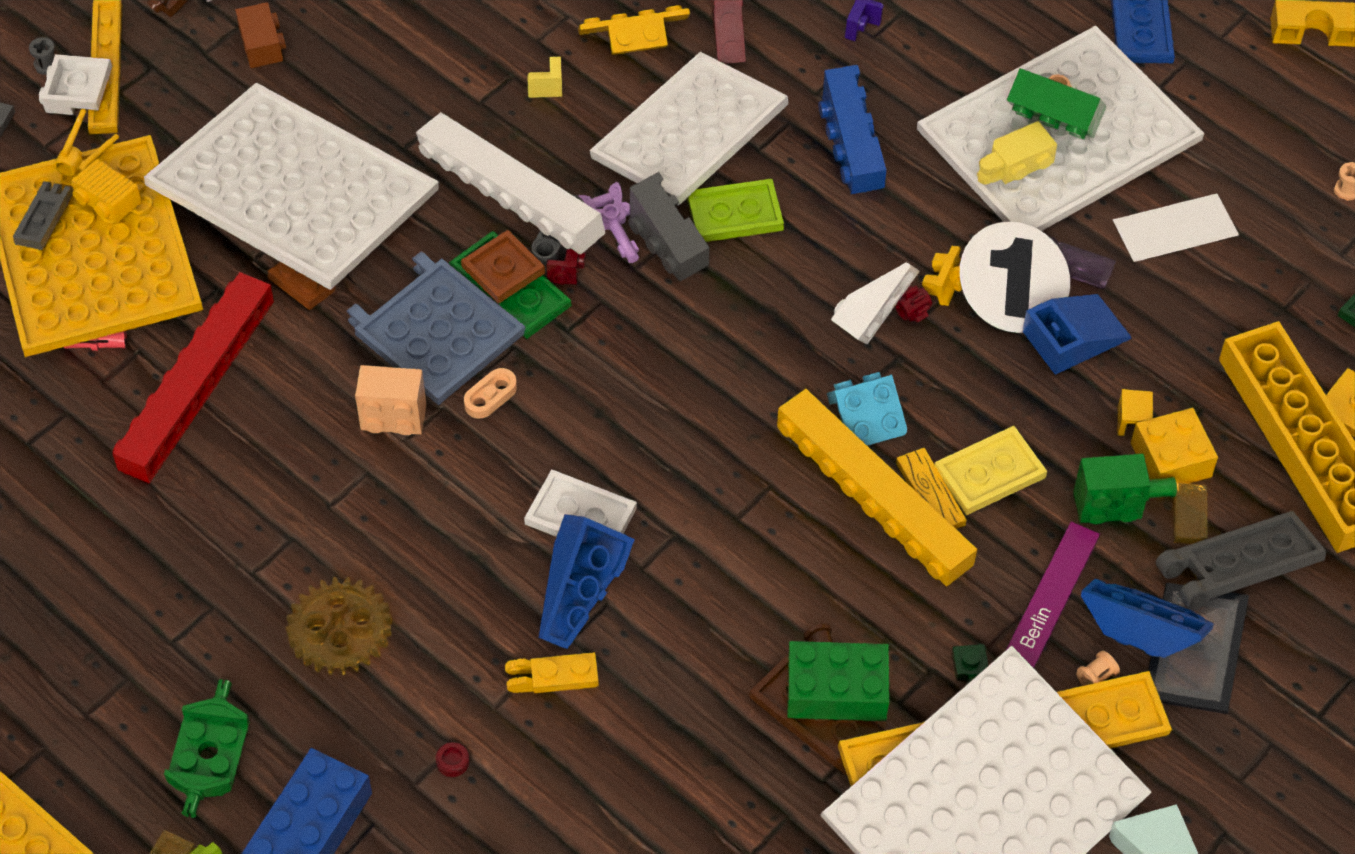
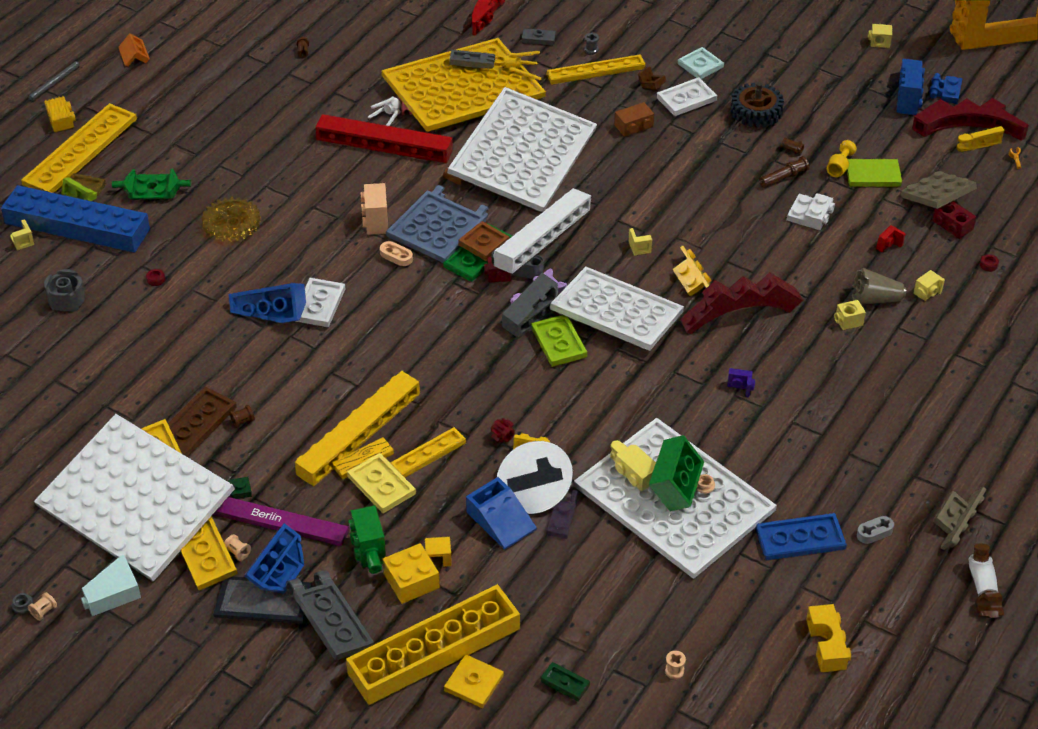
camera: 80 degrees right, 10 degrees down
white plate [39,54,112,115] -> none
yellow brick [71,159,142,223] -> none
yellow hinge [505,652,599,693] -> none
green brick [787,641,889,721] -> none
blue wedge [818,65,886,194] -> none
medium azure bracket [826,372,907,446] -> none
white slope [831,262,919,344] -> none
white sticker [1113,193,1239,262] -> none
clear yellow tile [1174,483,1208,544] -> none
none -> white plant [368,96,401,126]
none -> yellow tile [391,427,466,478]

